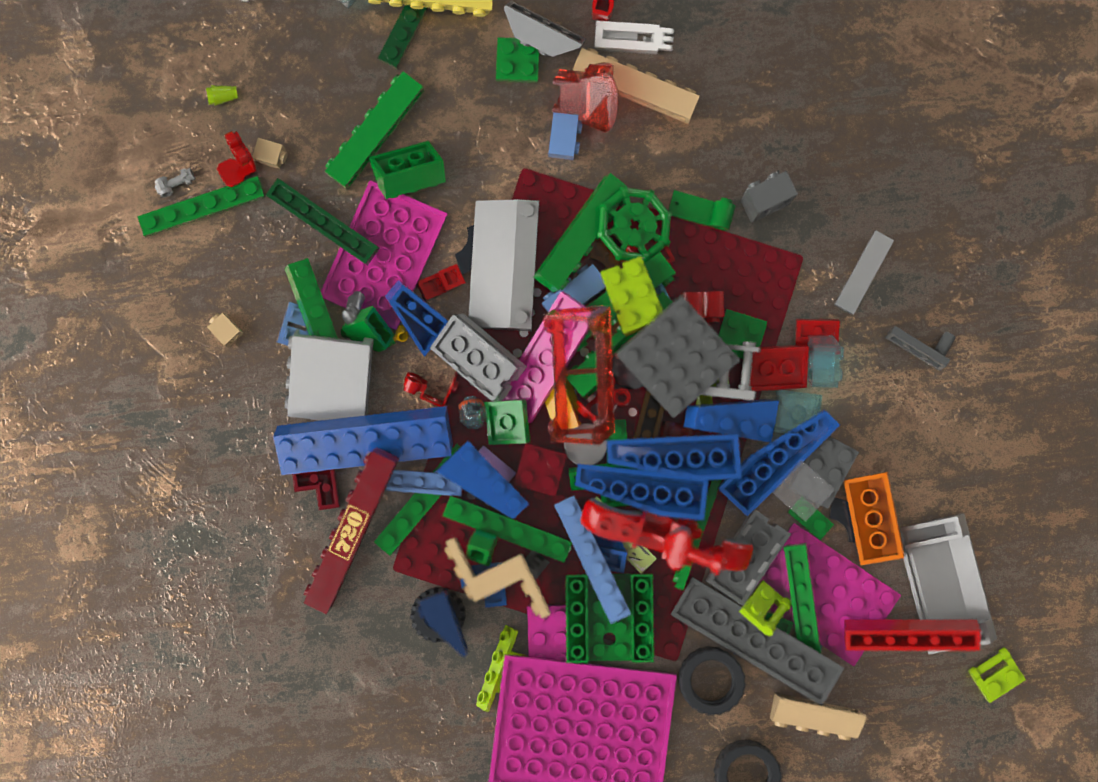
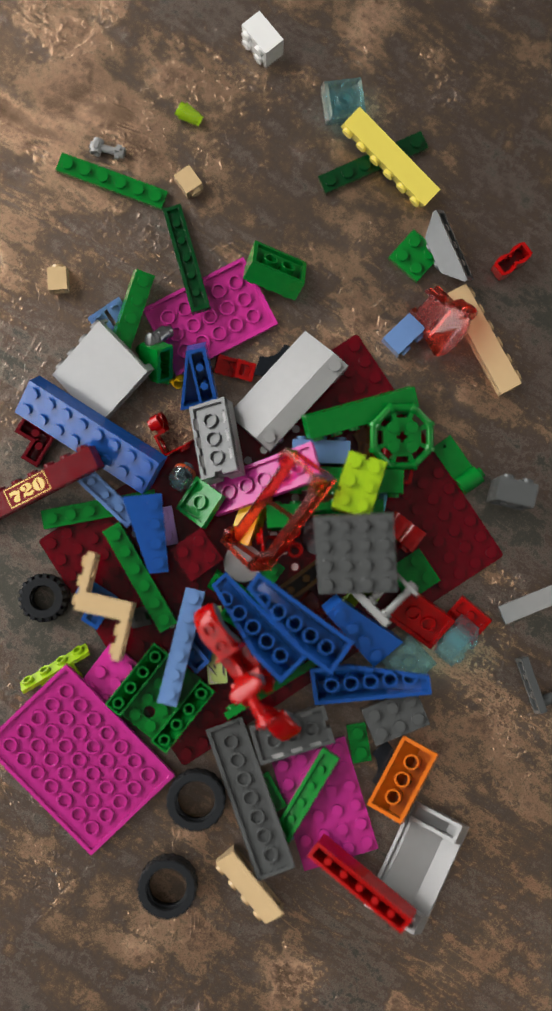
camera: 30 degrees right, 0 degrees up
red piece [217,131,257,187] -> none
green brick [325,71,425,190] -> none
dark blue slope [417,590,469,657] -> none
green brick [466,528,498,566] -> none
white hinge [594,21,674,54] -> none
lime plate [739,580,792,636] -> none
clear tile [773,460,835,522] -> none
lime plate [968,647,1026,703] -> none

